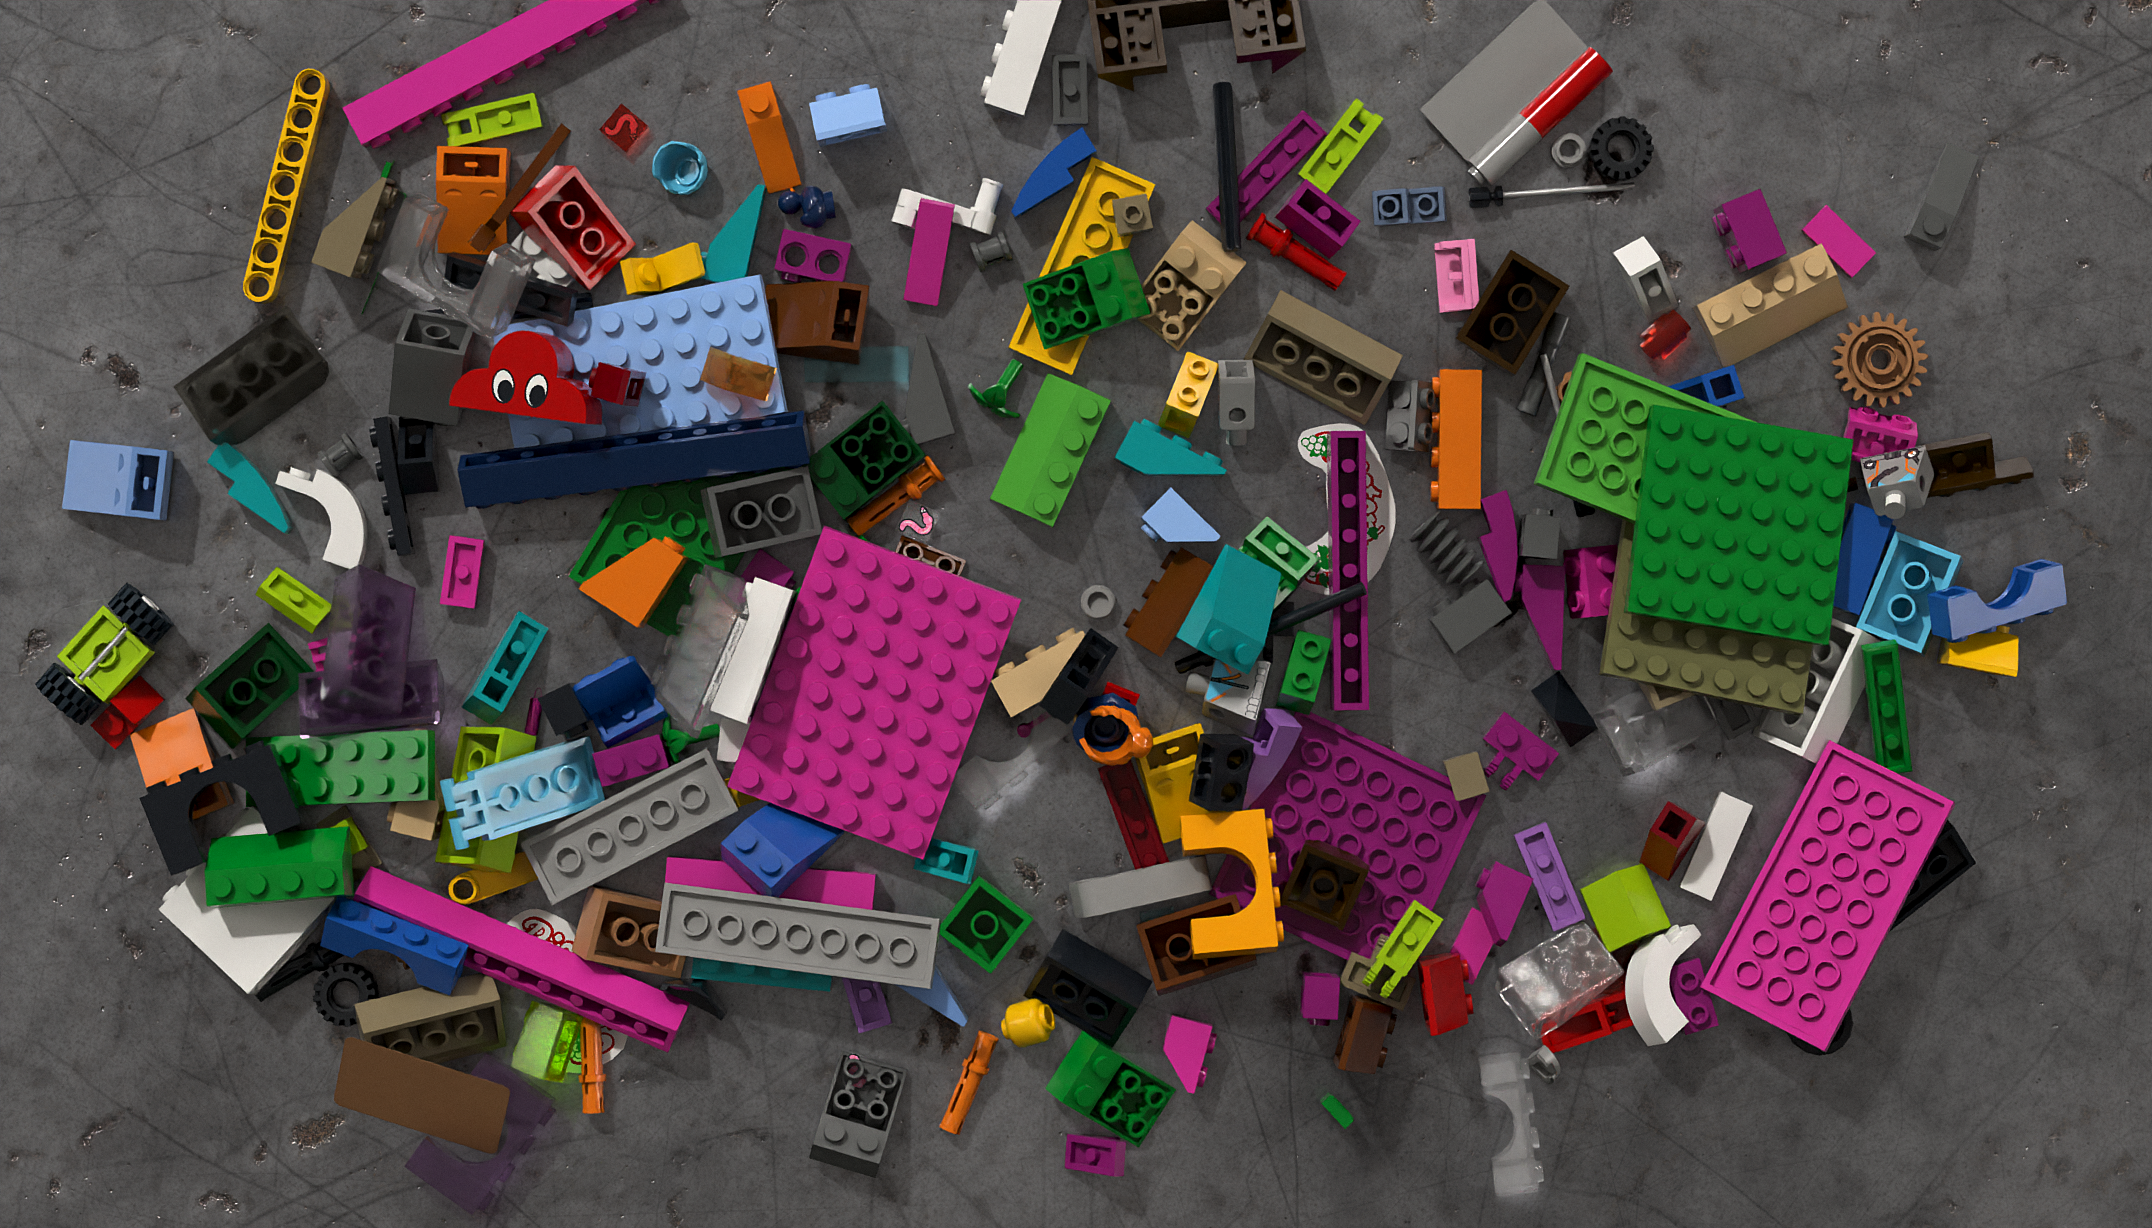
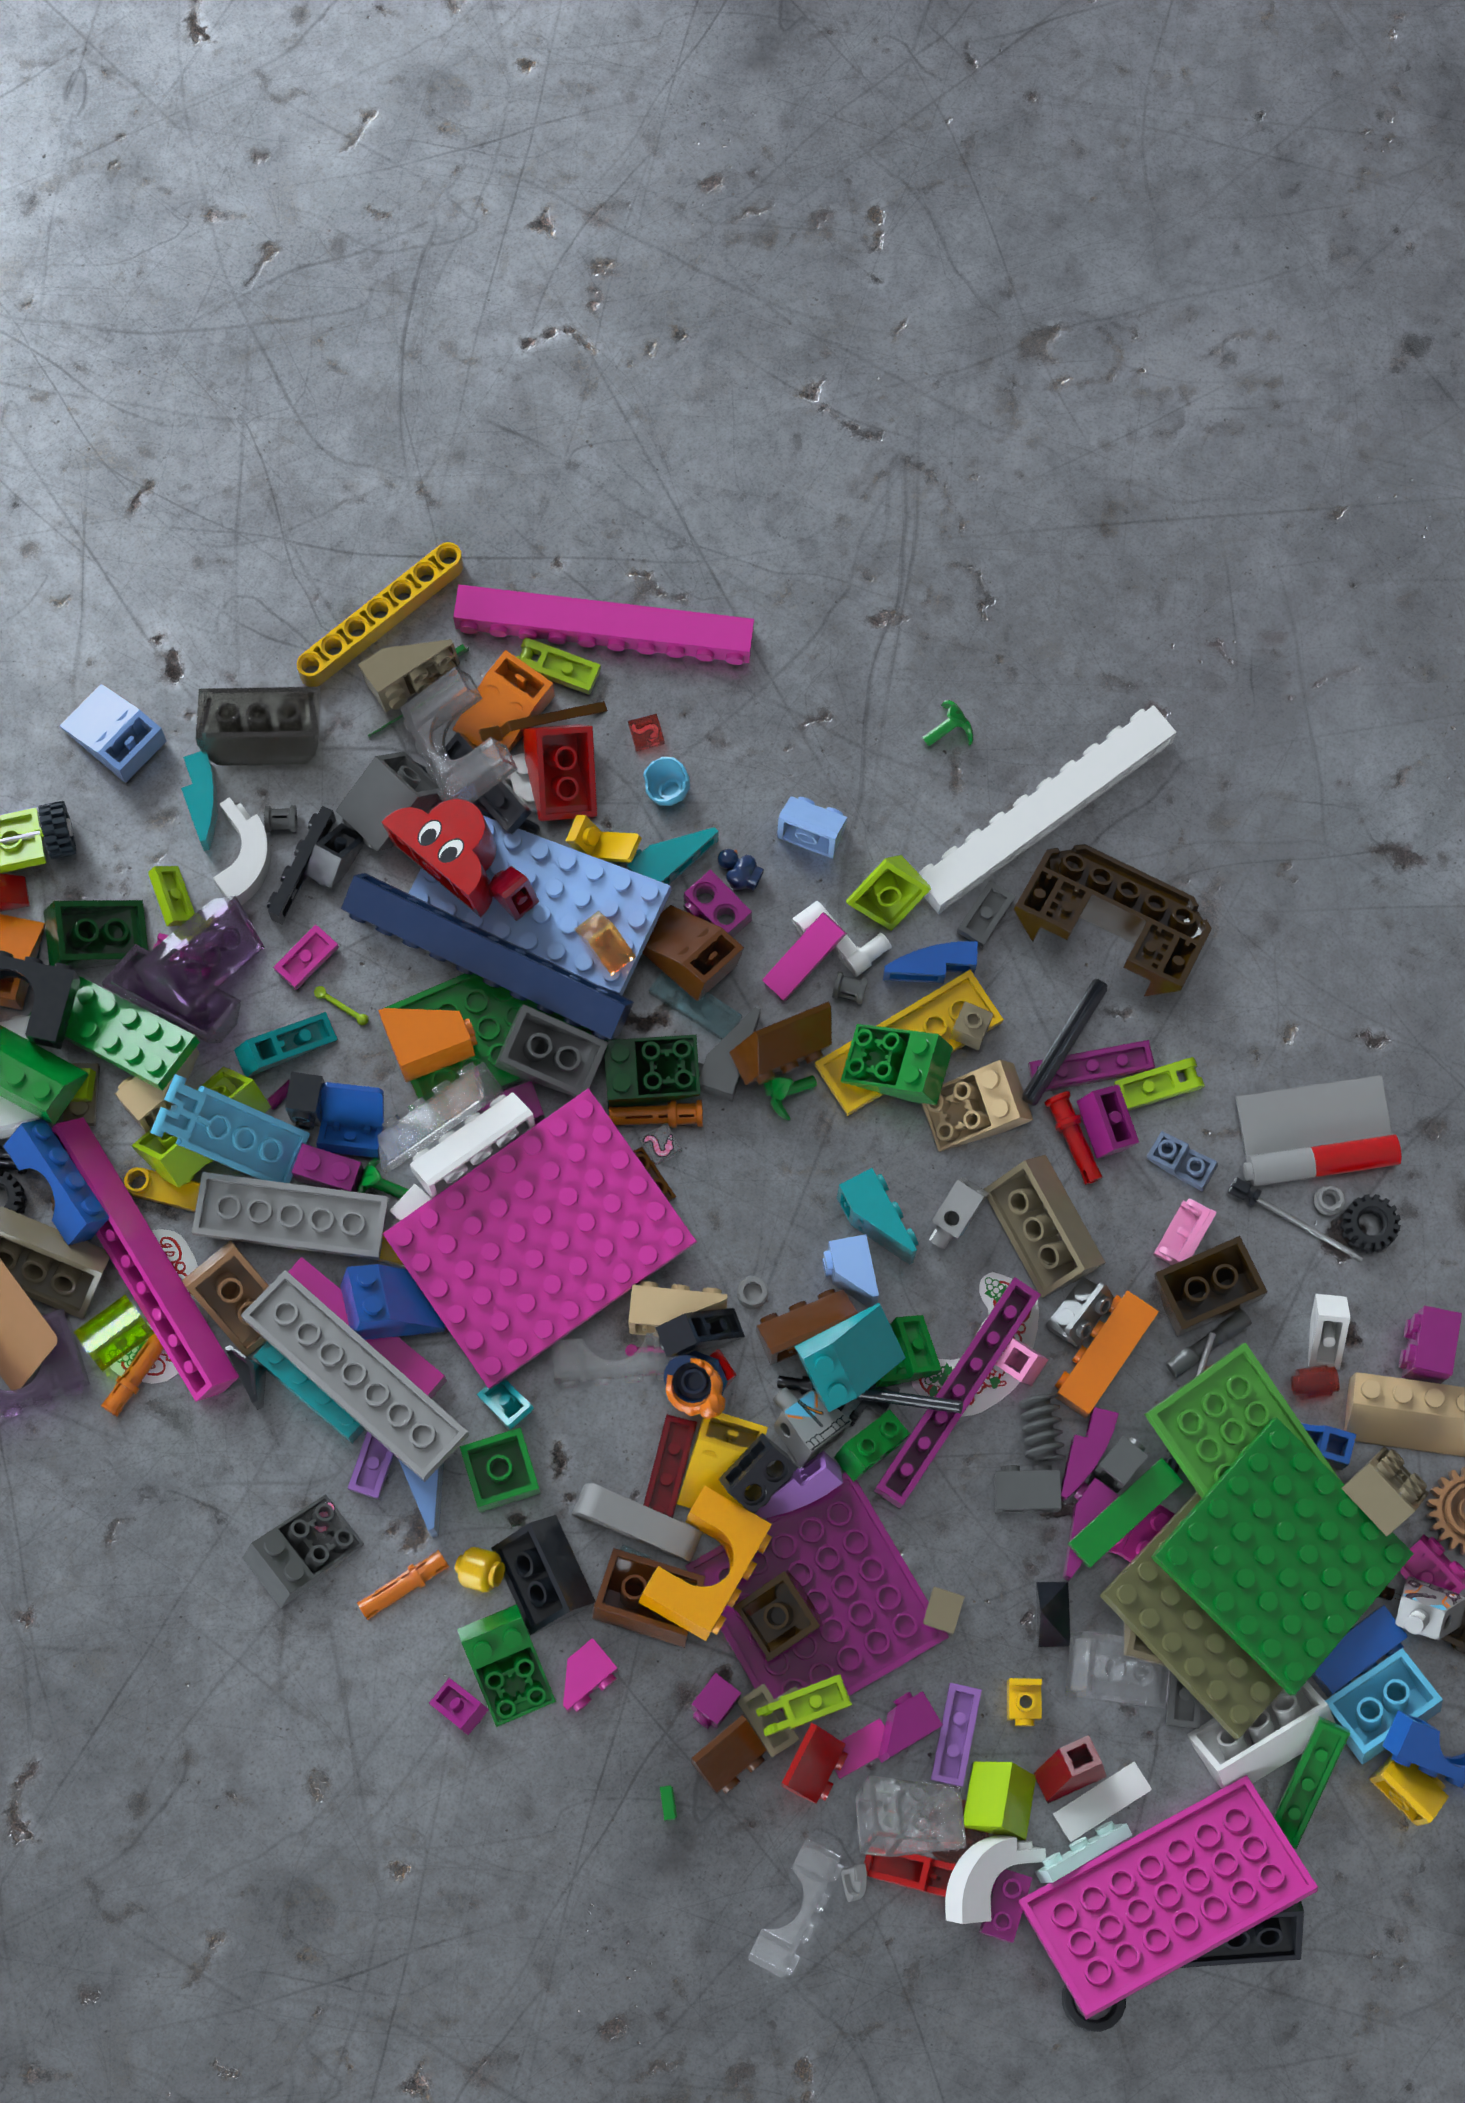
camera: 35 degrees right, 15 degrees down
orange slope [737,81,802,194] -> none
bright green slope [990,373,1111,528] -> none
yellow bracket [1158,352,1218,438] -> none
magenta hinge [1482,711,1559,791] -> none
none -> lime hinge [314,986,369,1026]
none -> reddish brown slope [729,1001,832,1085]
none -> lime slope [846,855,931,931]
none -> bright pink brick [996,1339,1049,1386]
none -> yellow brick [1007,1678,1042,1727]
none -> light aqua plate [1035,1821,1132,1883]
none -> green tile [1067,1458,1183,1568]
none -> dark tan slope [1342,1446,1429,1536]

